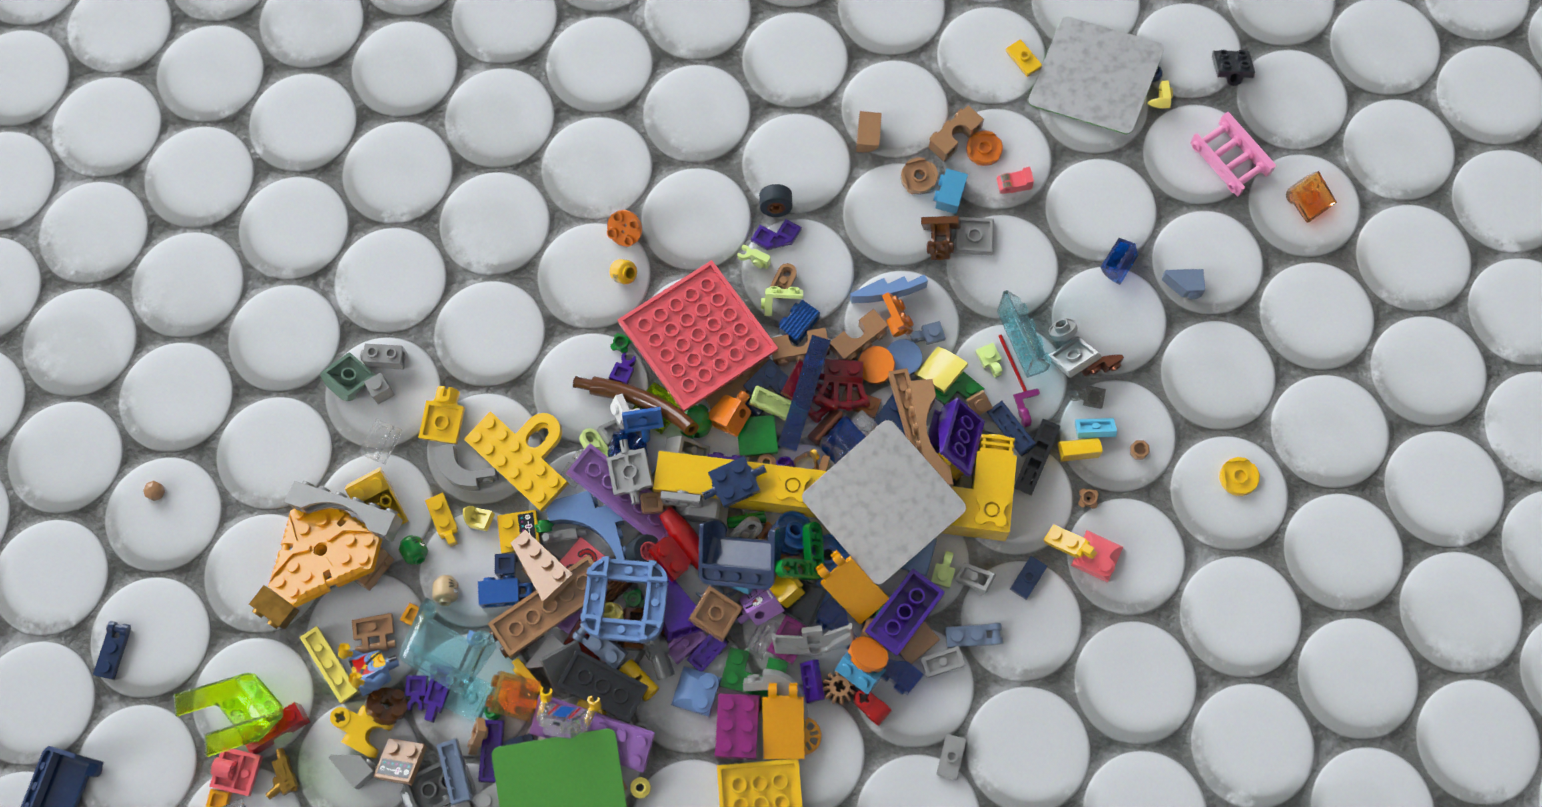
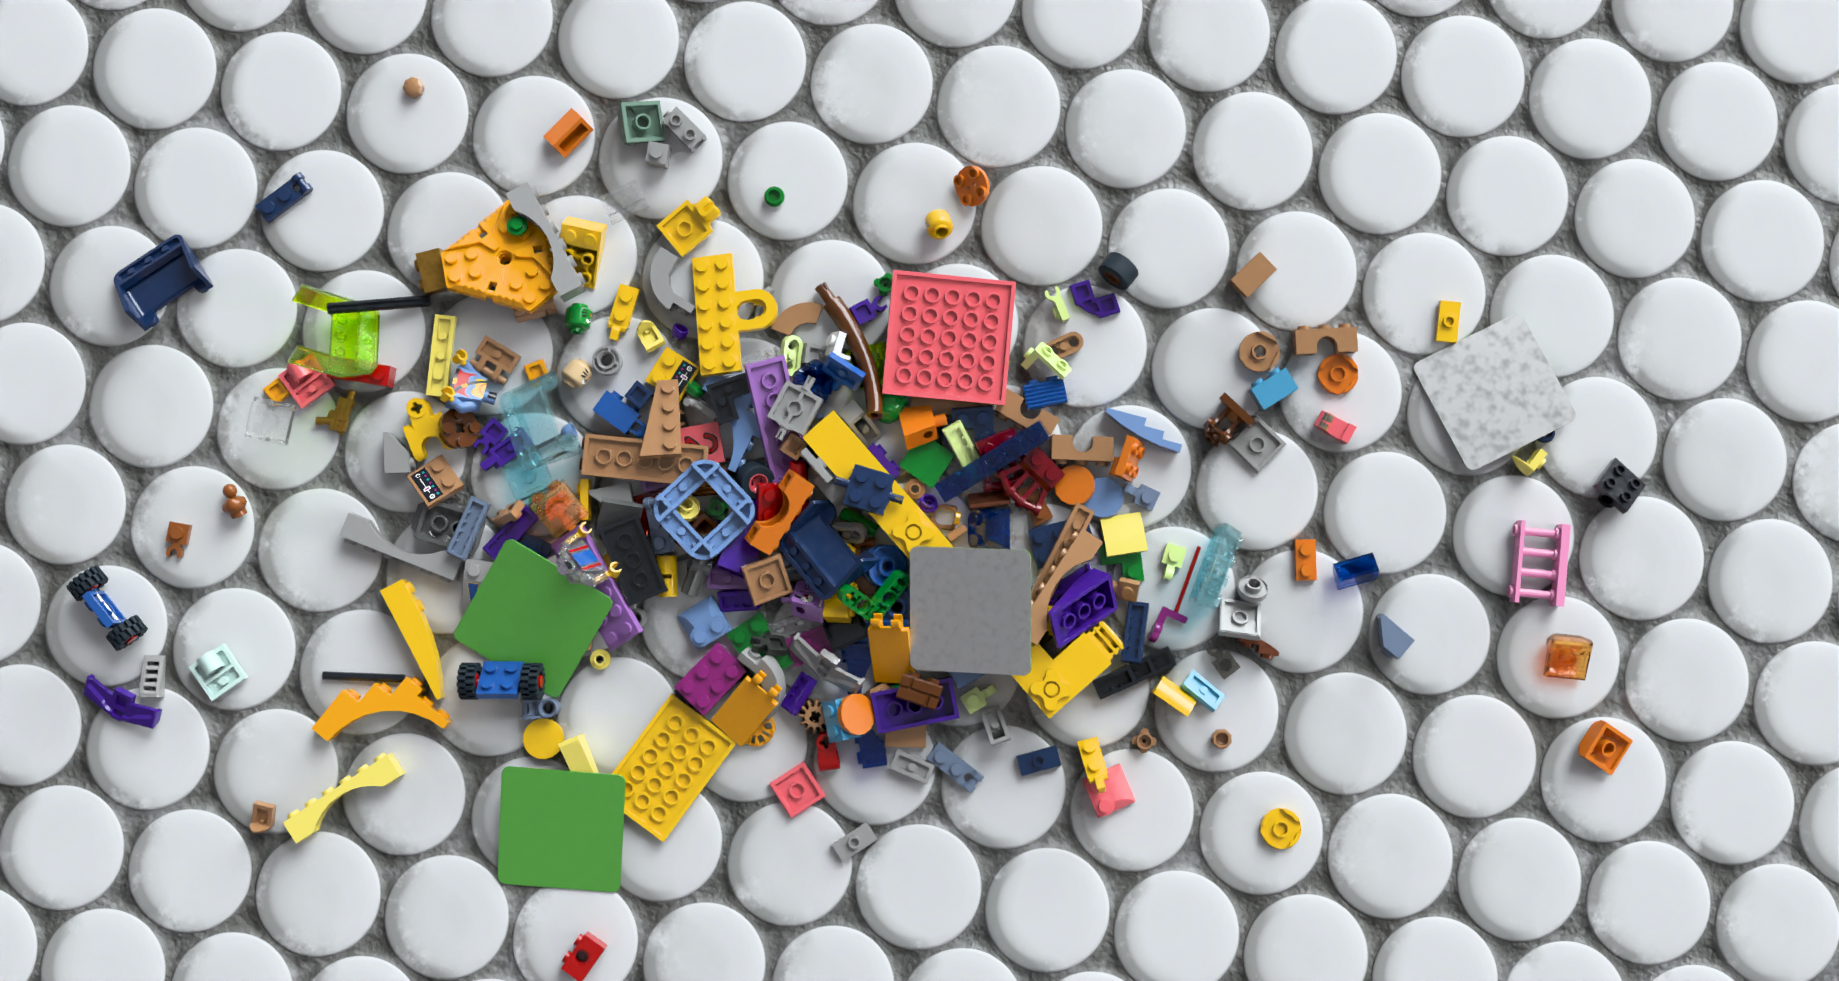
camera: 40 degrees right, 15 degrees up
none -> black axle [327,295,431,314]
none -> green plate [507,216,528,236]
none -> orange brick [543,108,593,158]
none -> light grey wheel [592,346,623,376]
none -> dark purple hinge [671,323,689,341]
none -> black plate [706,372,750,425]
none -> orange arch [744,469,815,556]
none -> pearl dark grey plate [749,635,788,656]
none -> green plate [764,186,785,207]
none -> coral tile [769,761,826,818]
none -> medium nougat tile [771,302,823,336]
none -> reddish brown brick [896,671,943,710]
none -> orange plate [1294,539,1317,581]
none -> orange slope [1578,720,1633,776]

